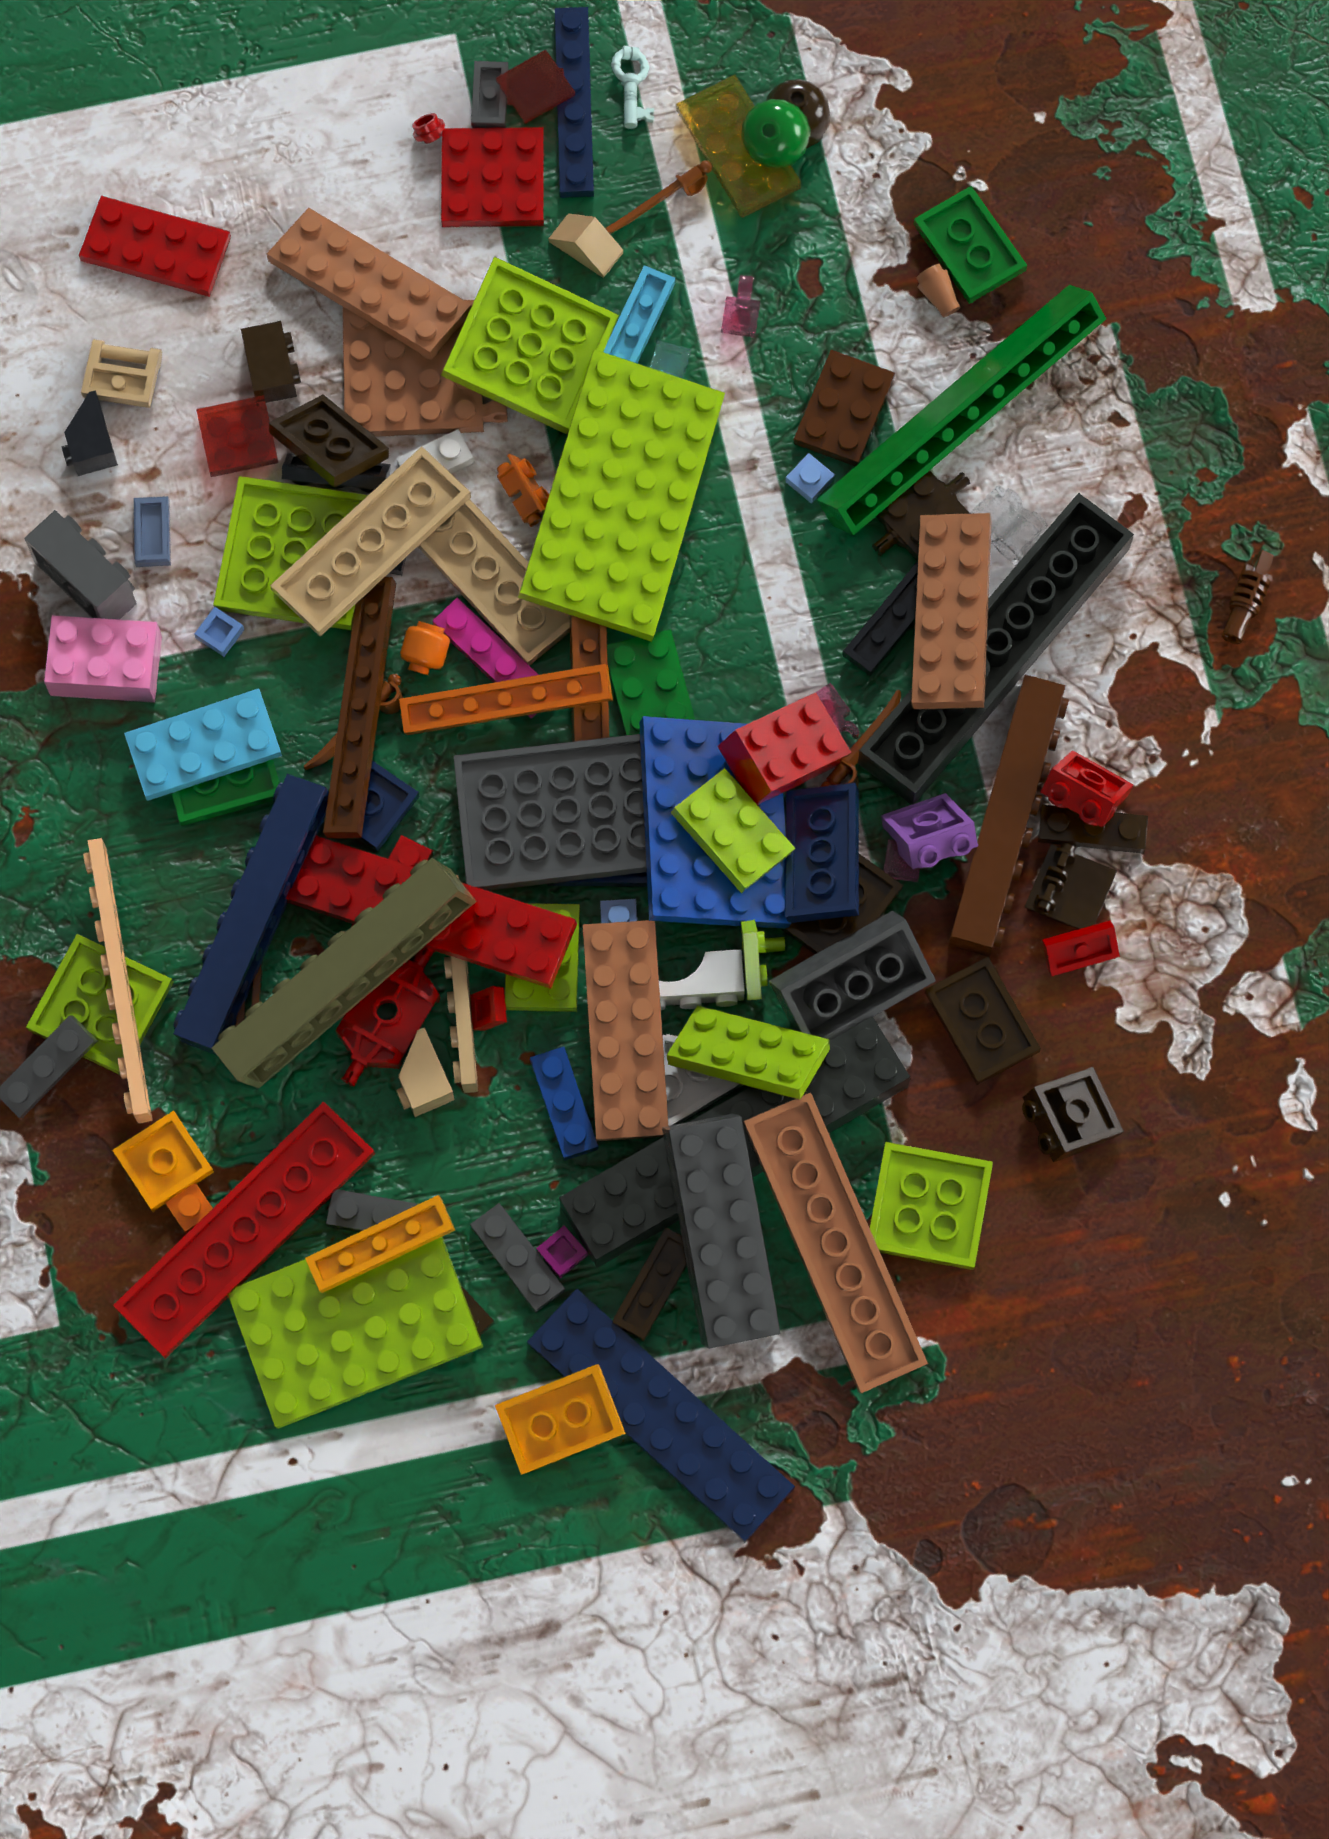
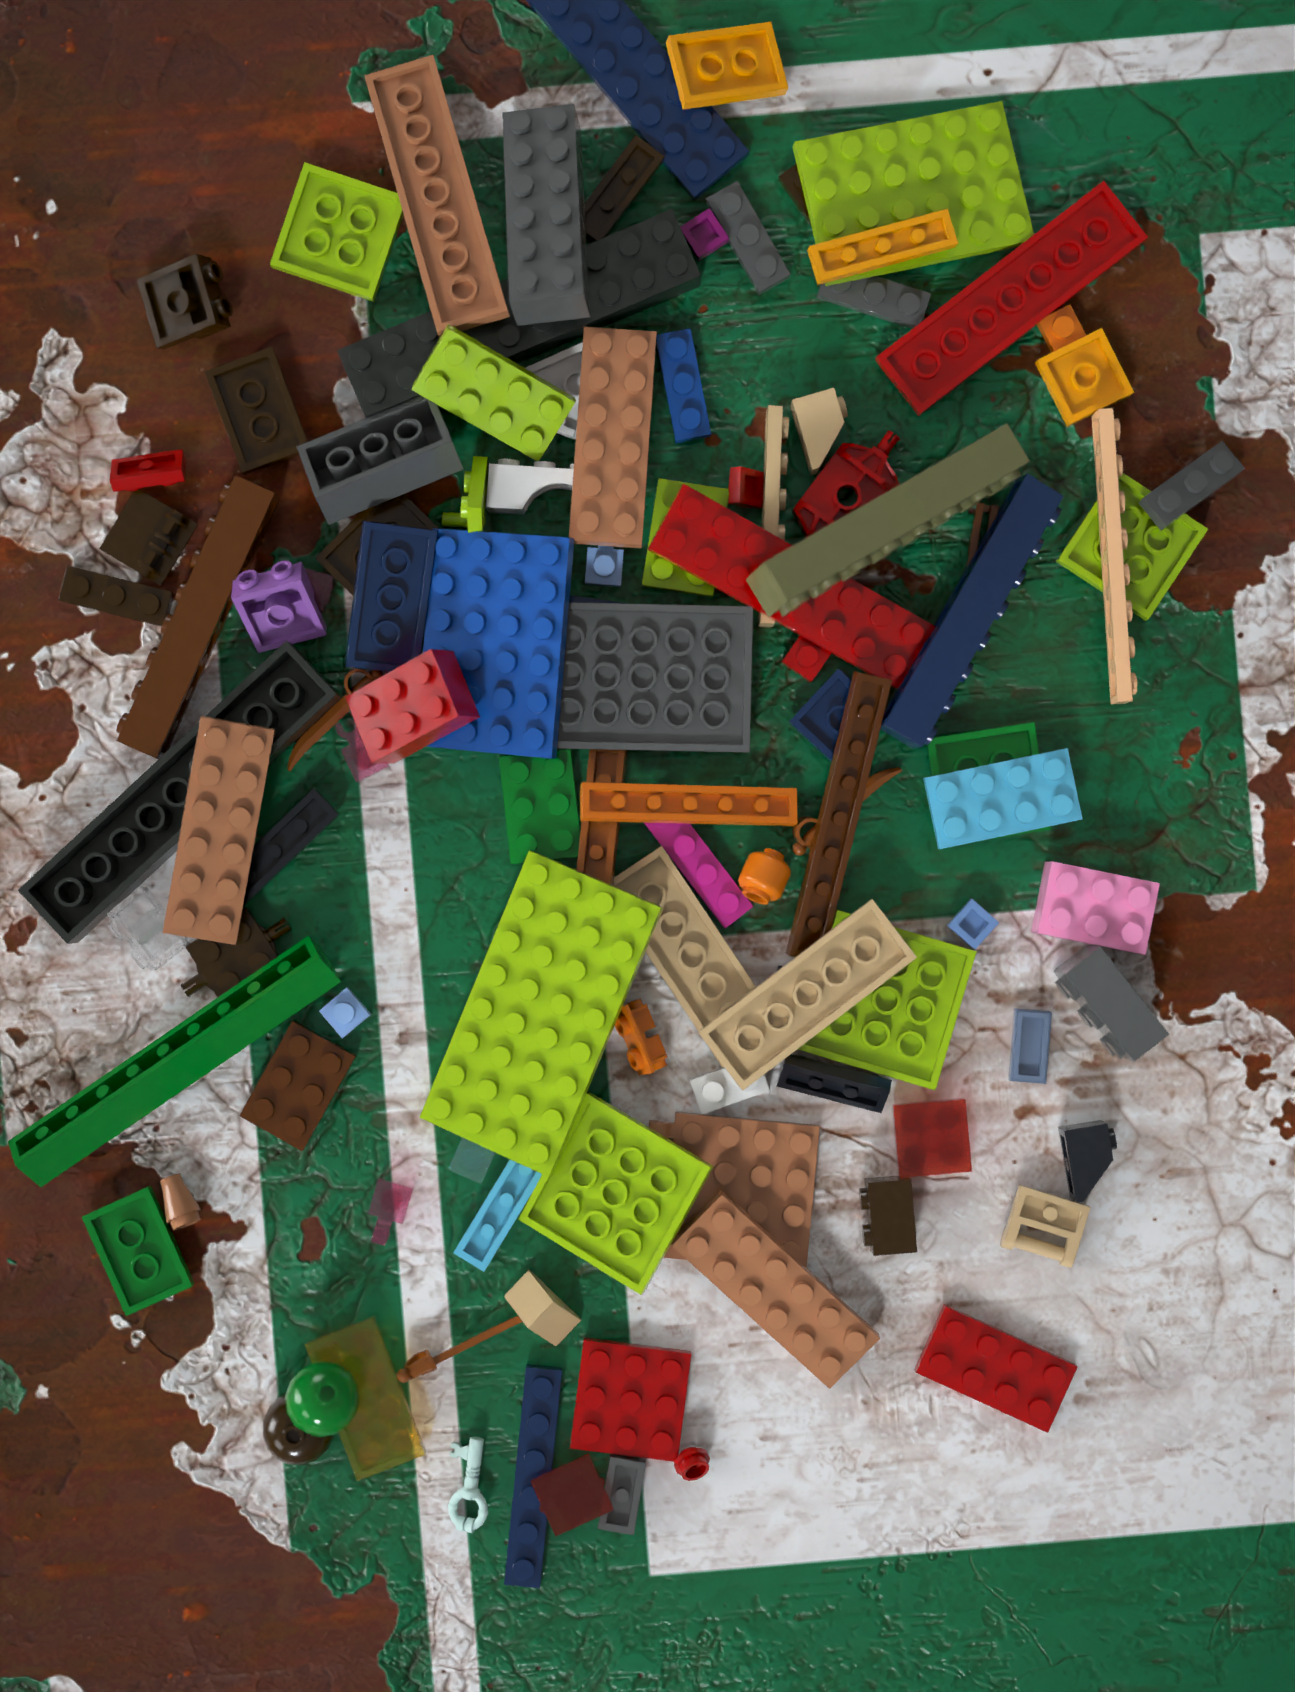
camera: 170 degrees left, 15 degrees up
dark brown plate [269,394,389,487] -> none
lime plate [671,768,795,893] -> none
red plate [1040,750,1134,827] -> none

